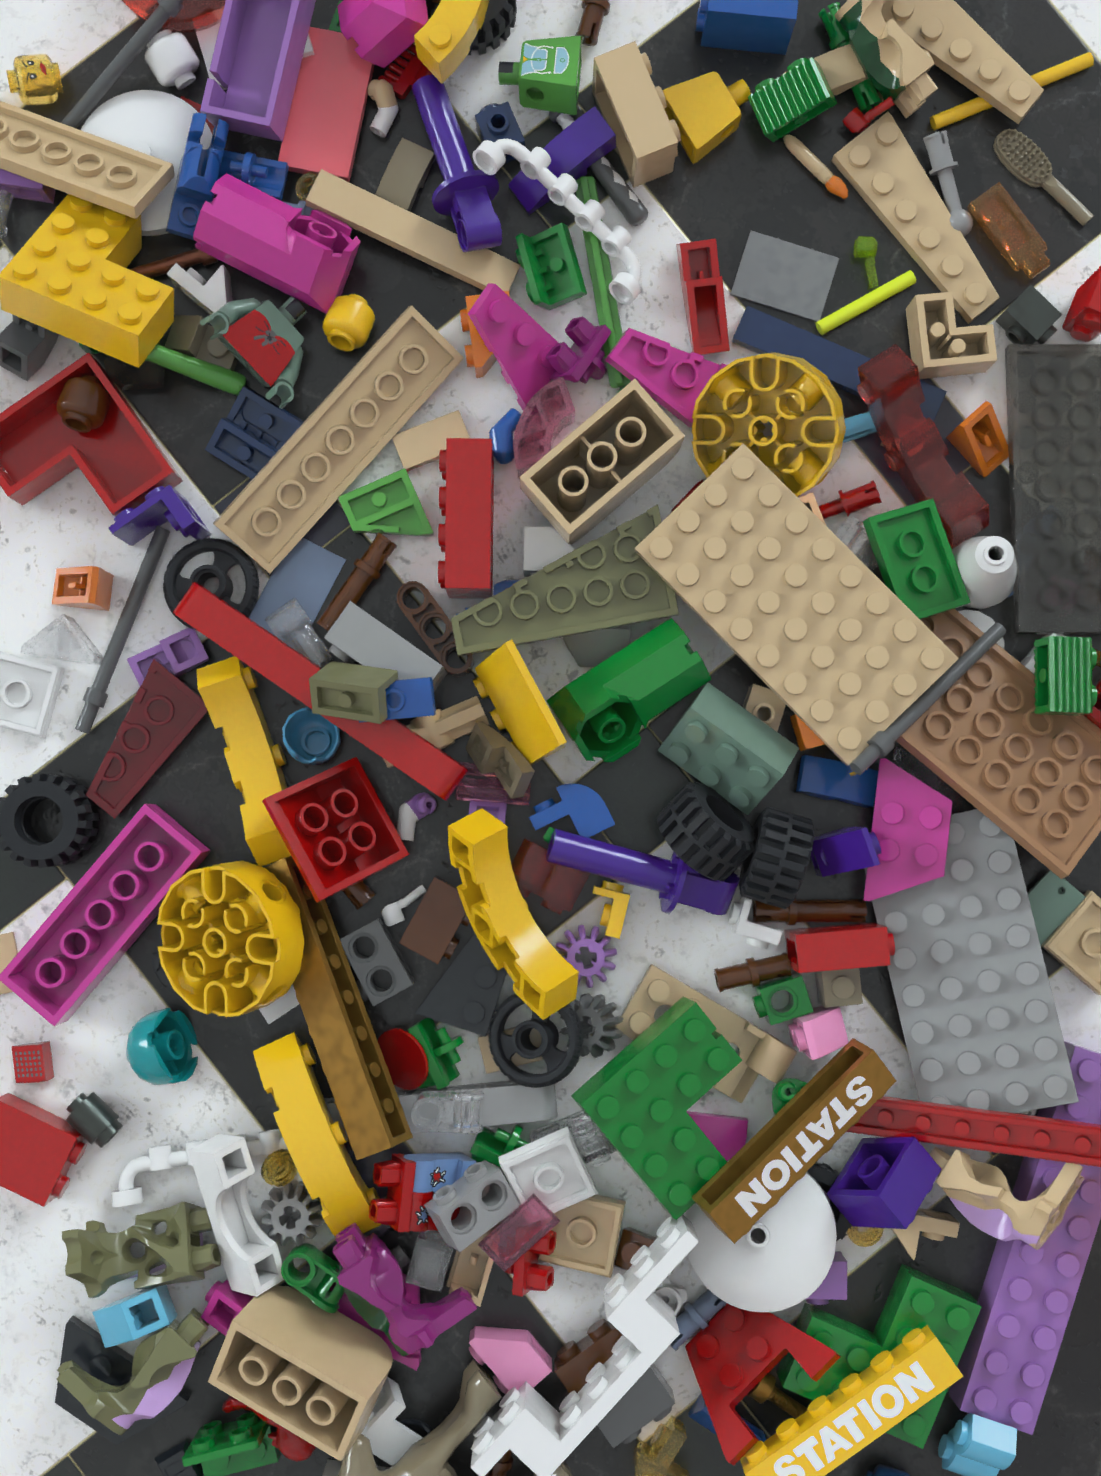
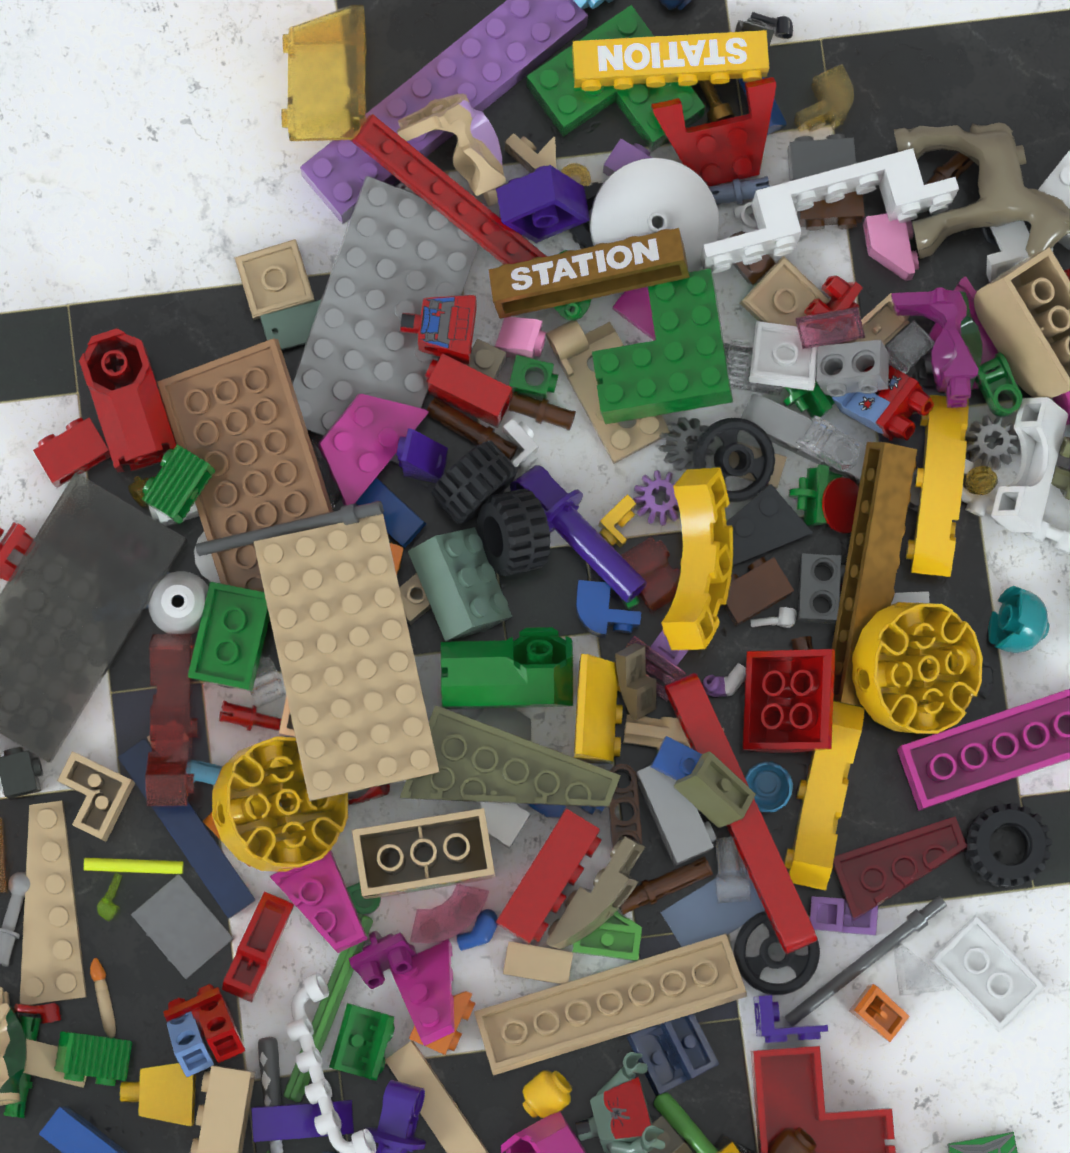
camera: 150 degrees left, 5 degrees down
orange slope [946,401,1011,478] -> none
none -> red hips [163,984,246,1077]
none -> torso [400,295,477,364]
none -> dark tan slope [546,836,645,949]

